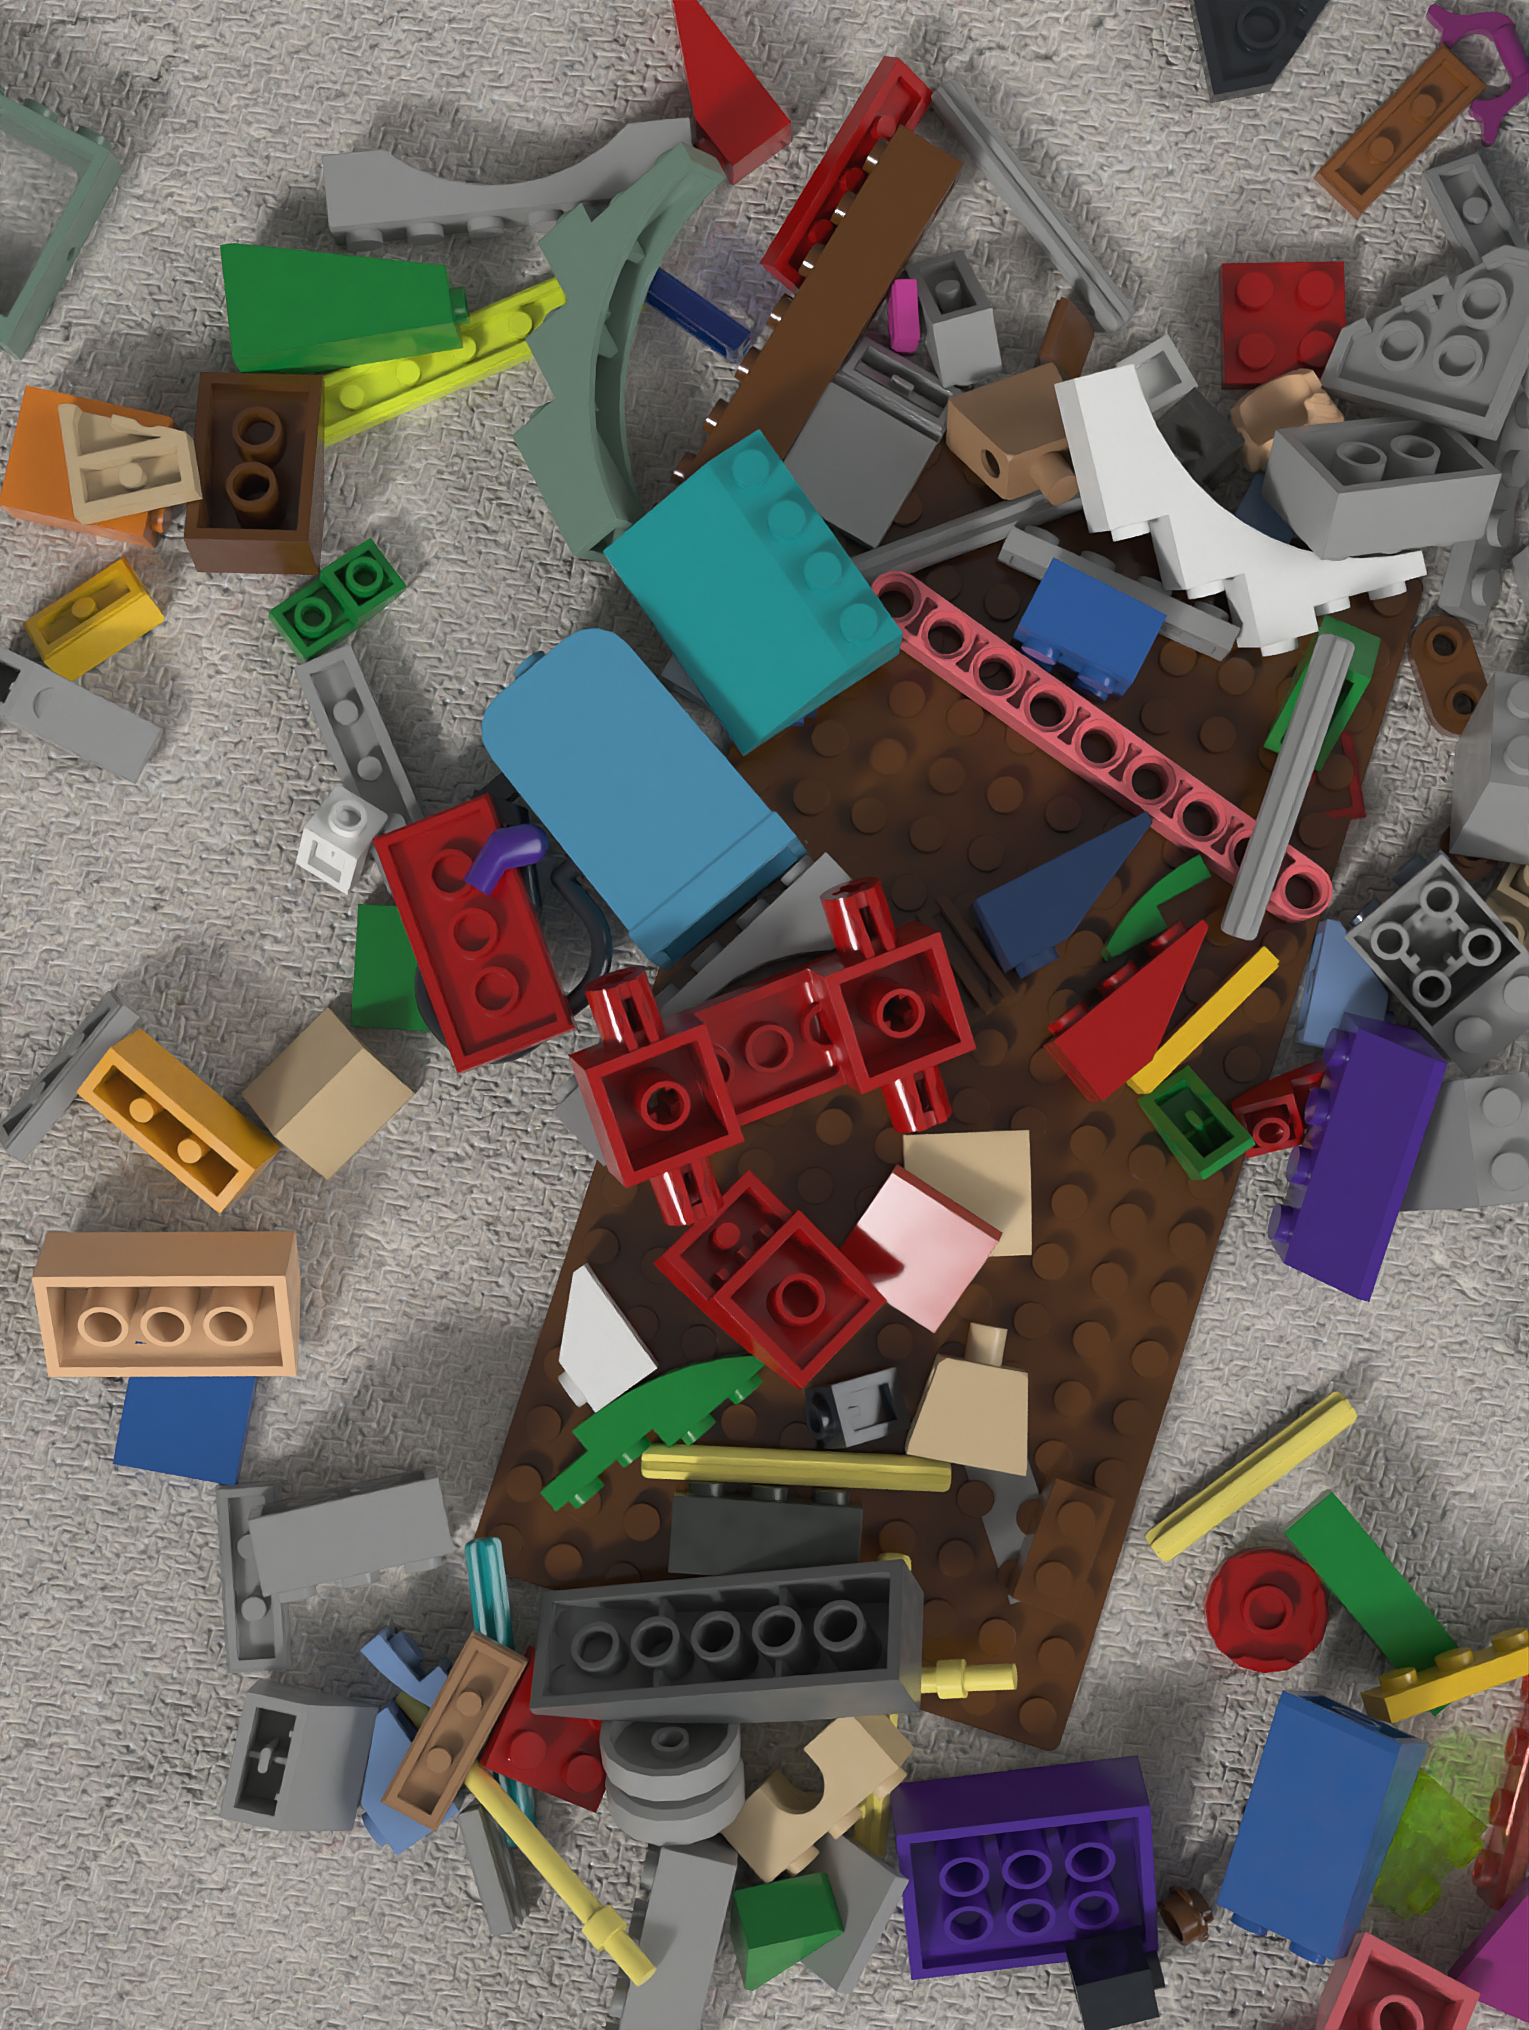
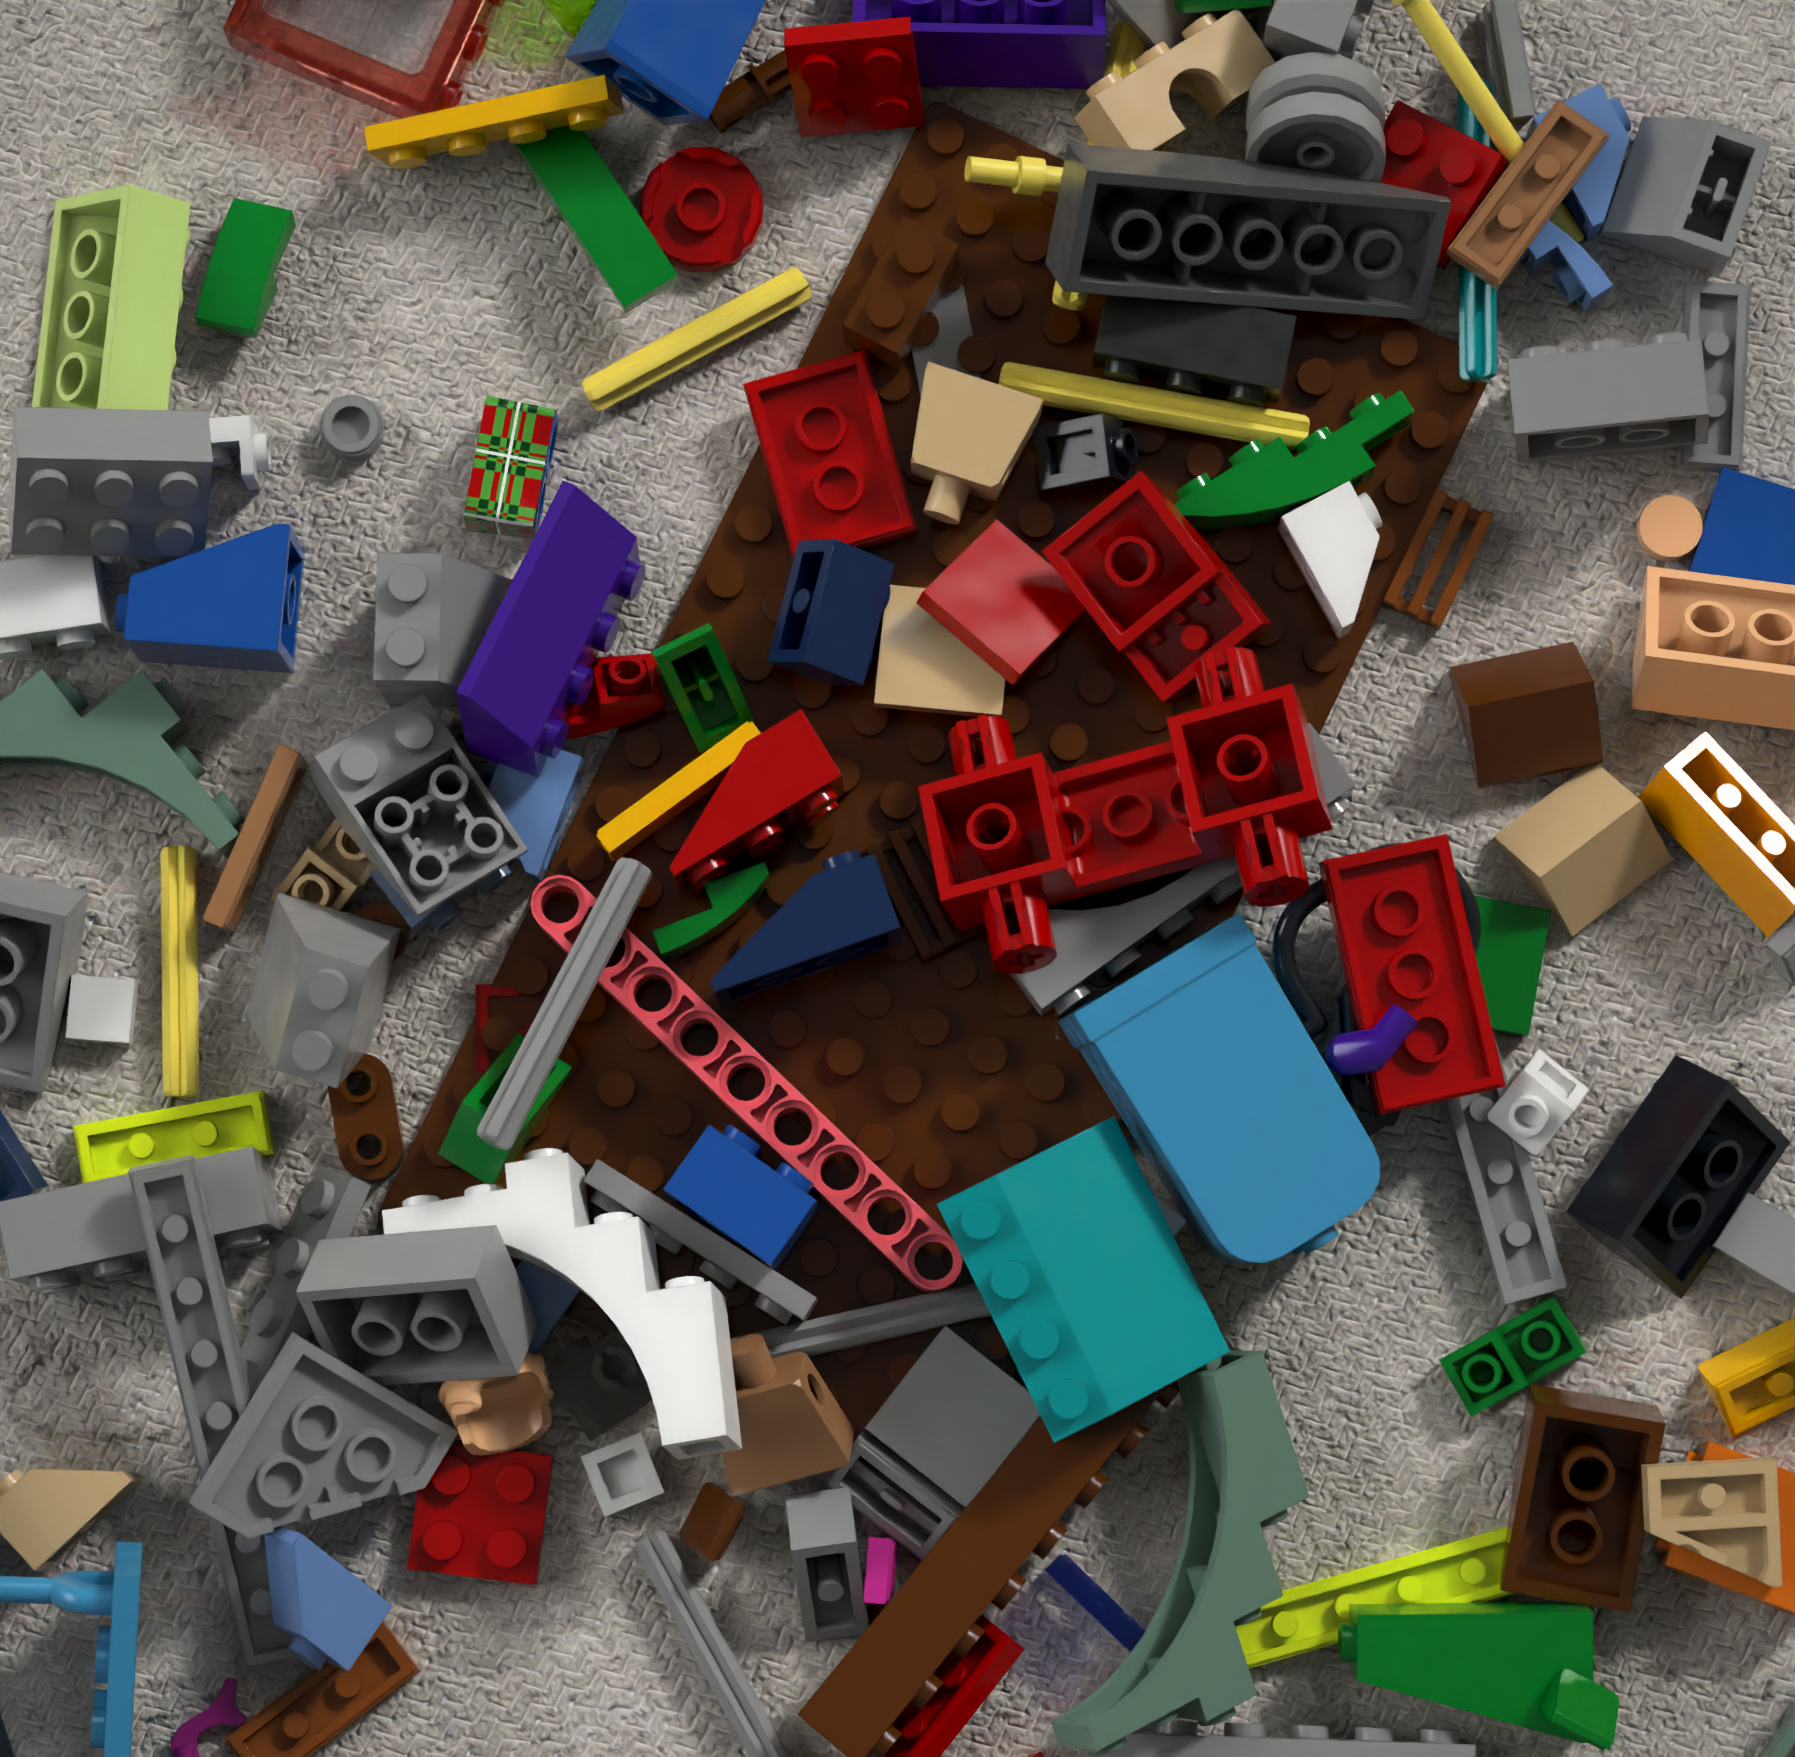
camera: 170 degrees left, 5 degrees down
none -> medium blue slope [264,1526,392,1671]
none -> piece [464,395,559,538]
none -> reddish brown axle [709,50,792,134]
none -> red tile [743,350,917,560]
none -> dark blue brick [767,539,895,686]
none -> red plate [784,17,925,138]
none -> dark orange tile [1382,488,1494,631]
none -> reddish brown slope [1449,642,1603,789]
none -> green slope [1540,1668,1619,1751]
none -> black slope [1566,1055,1790,1299]
none -> light nougat tile [1636,495,1703,561]

